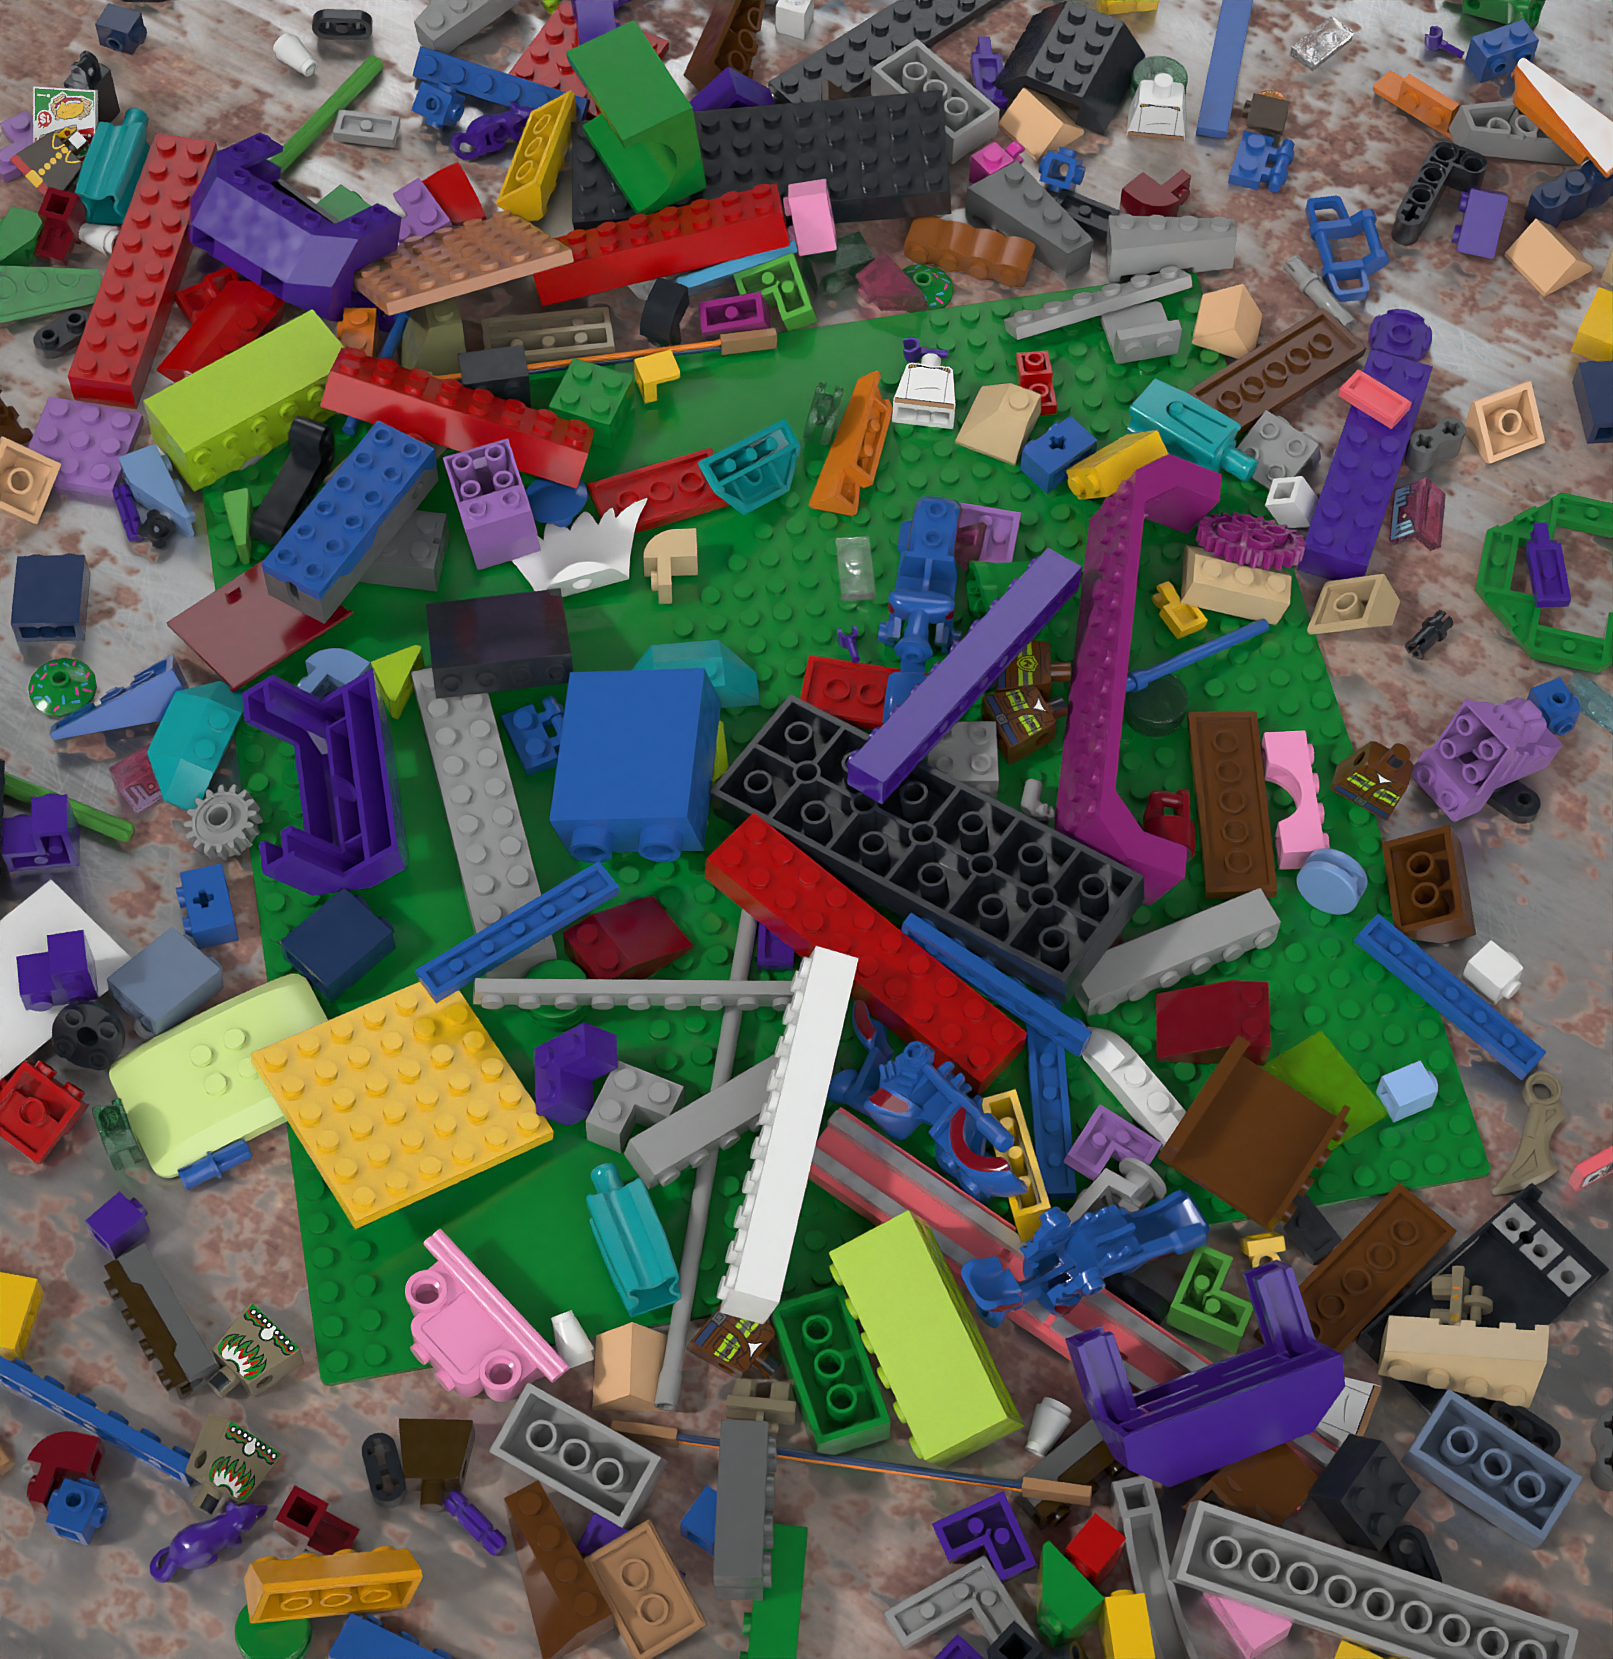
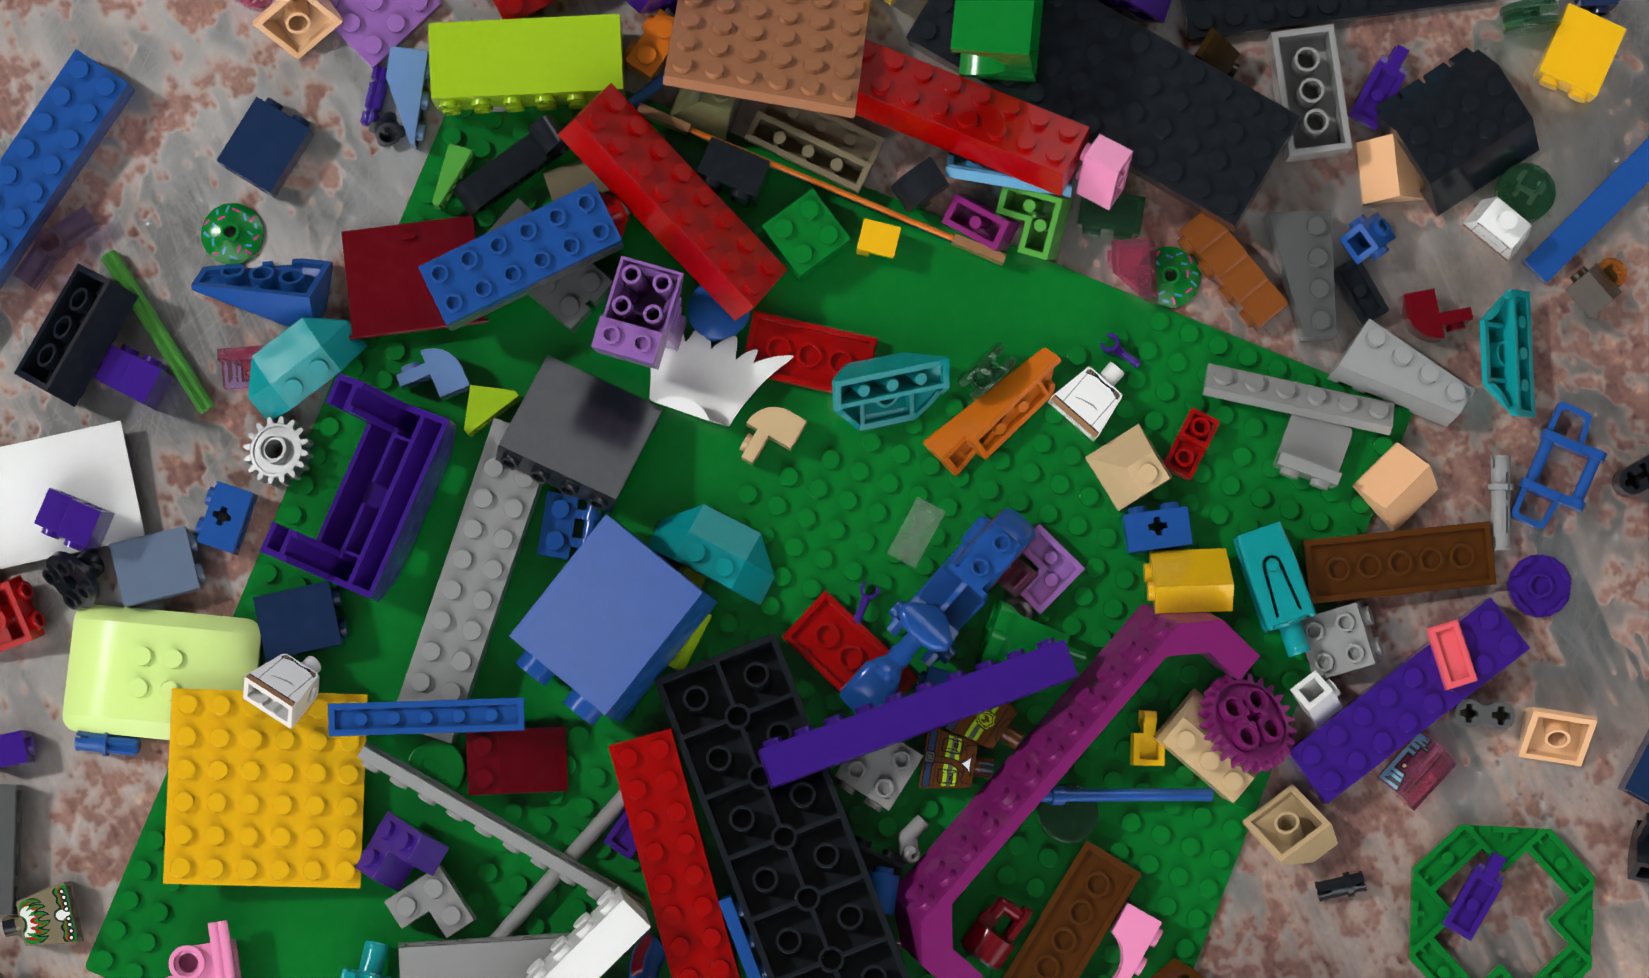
camera: 30 degrees right, 25 degrees up
clear green head [92,1097,144,1171] -> none
dark pink brick [969,141,1025,184] -> none
blue plate [1228,130,1295,193] -> none
none -> white torso [243,654,321,729]
none -> teal wedge [1479,289,1536,418]

